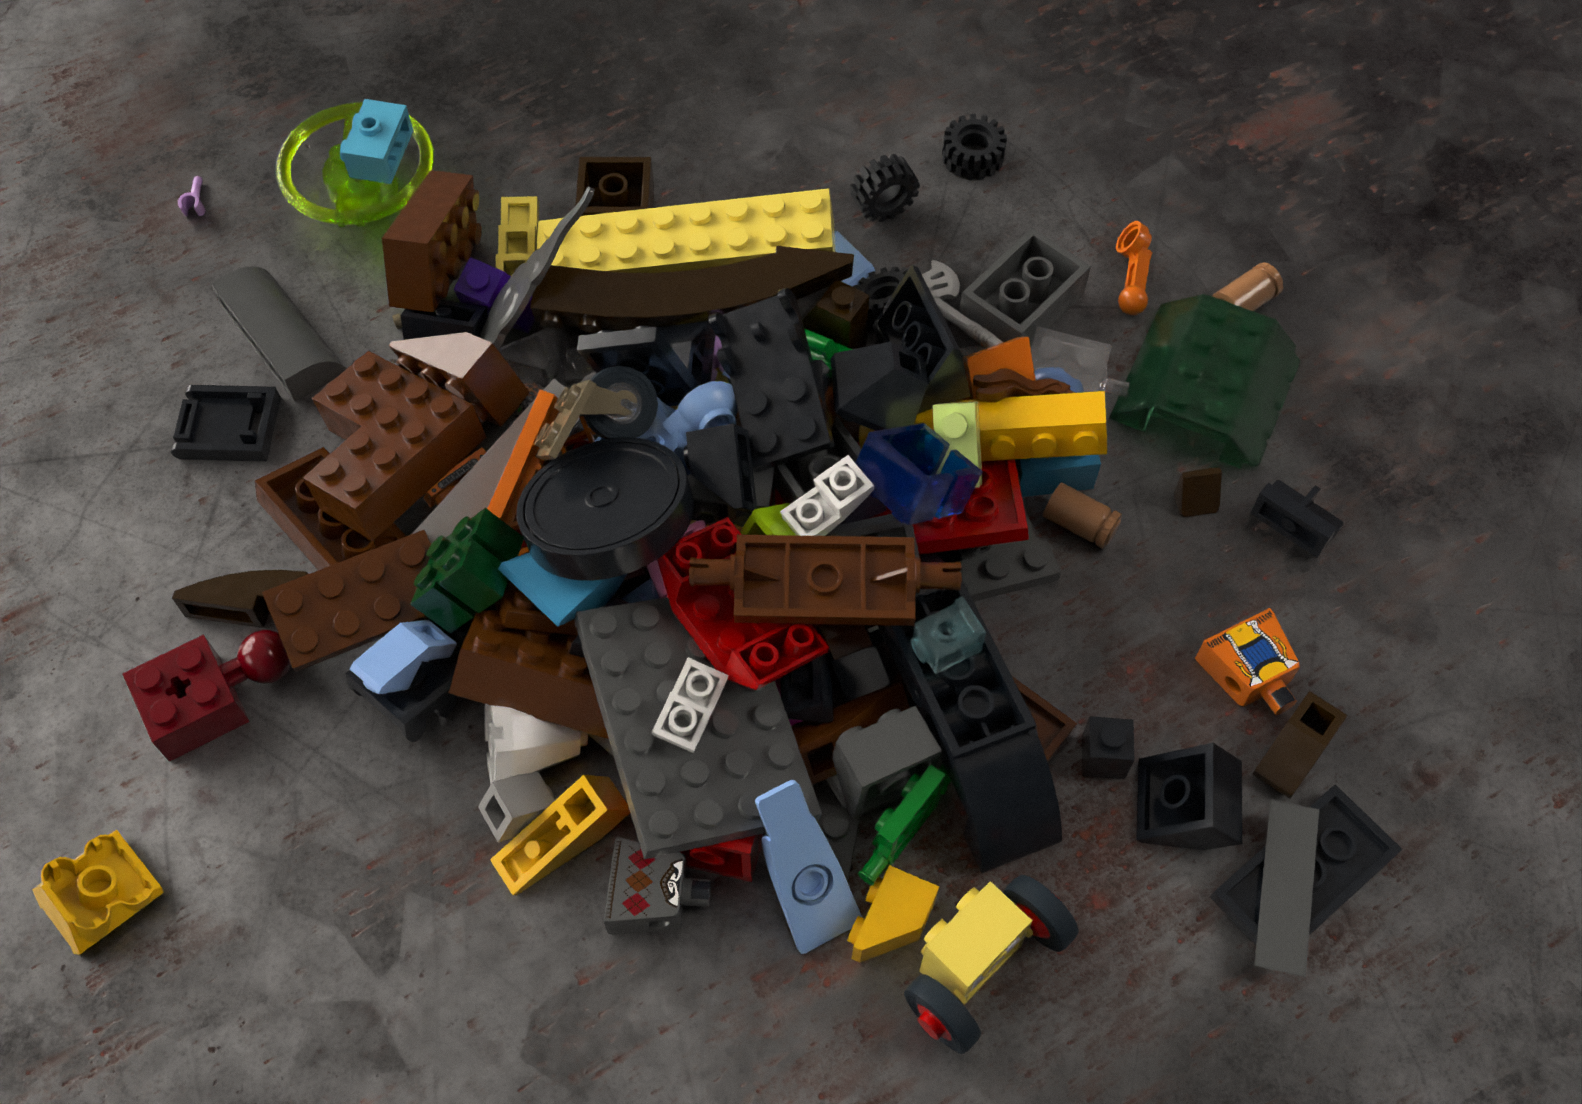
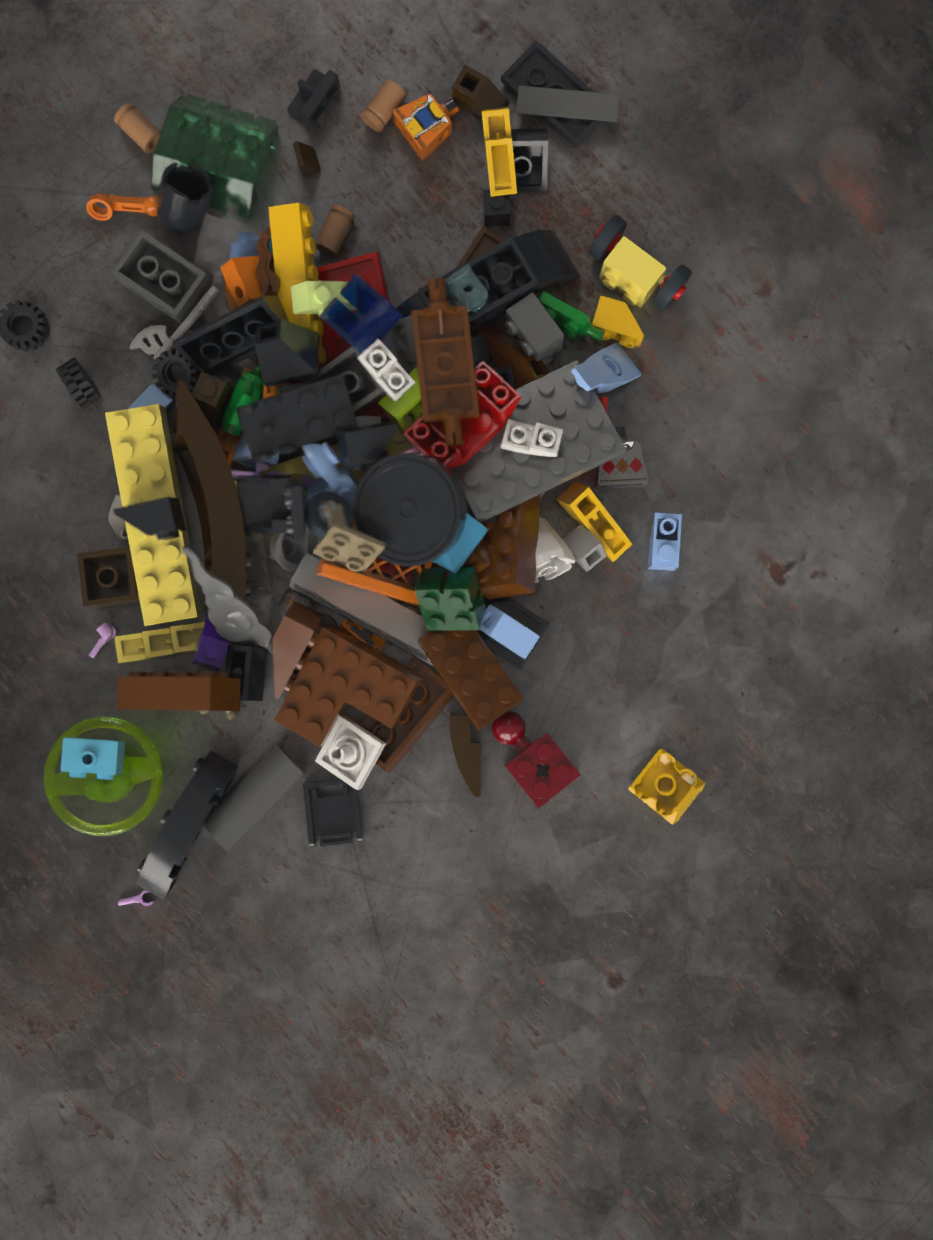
camera: 95 degrees left, 25 degrees up
none -> lavender hand [89,622,117,658]
none -> black slope [113,497,186,540]
none -> black brick [136,751,238,900]
none -> black cylinder [156,163,215,233]
none -> white plate [315,715,386,790]
none -> medium nougat piece [360,79,407,132]
none -> yellow slope [481,107,517,197]
none -> light blue slope [648,513,682,571]

